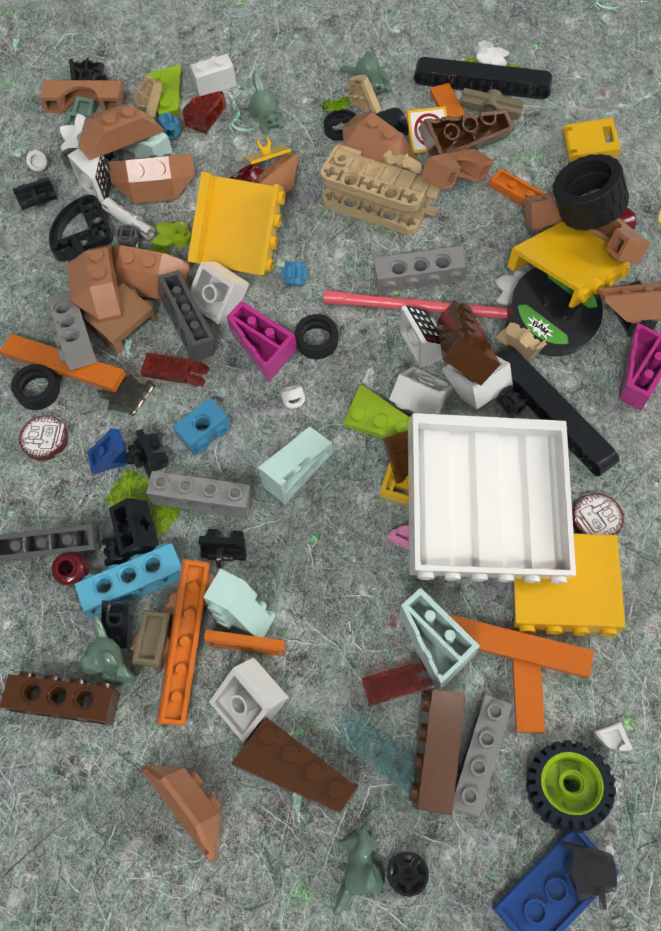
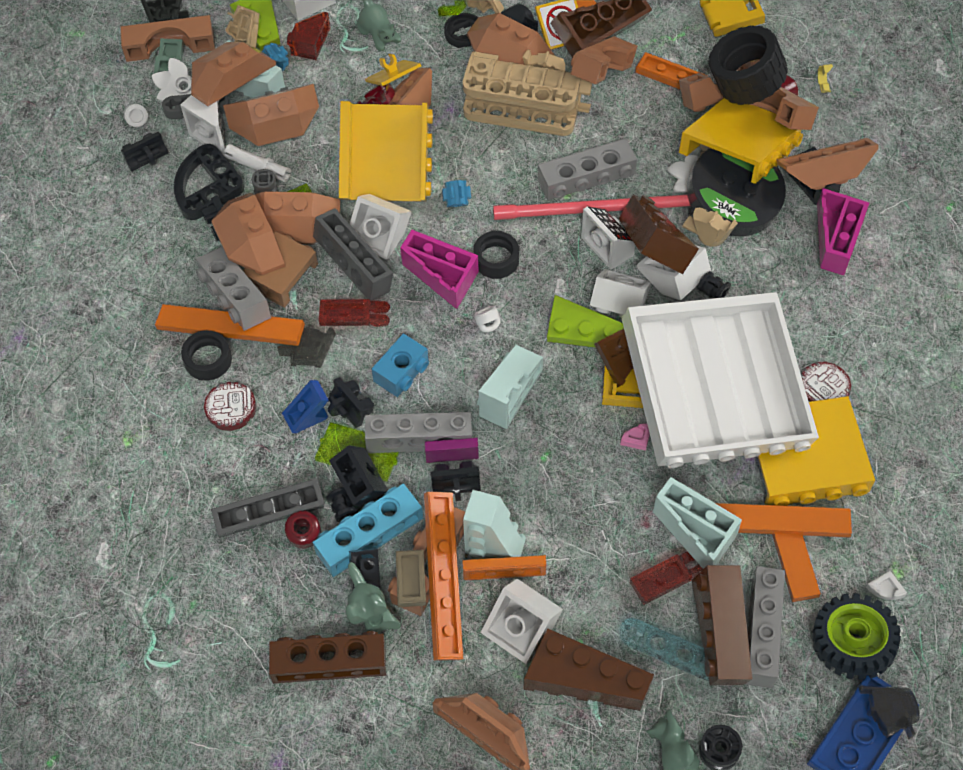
camera: 15 degrees left, 5 degrees down
lime plate [151,220,191,247] -> none
black beam [495,345,620,477] -> none
none -> magenta tile [425,438,479,463]

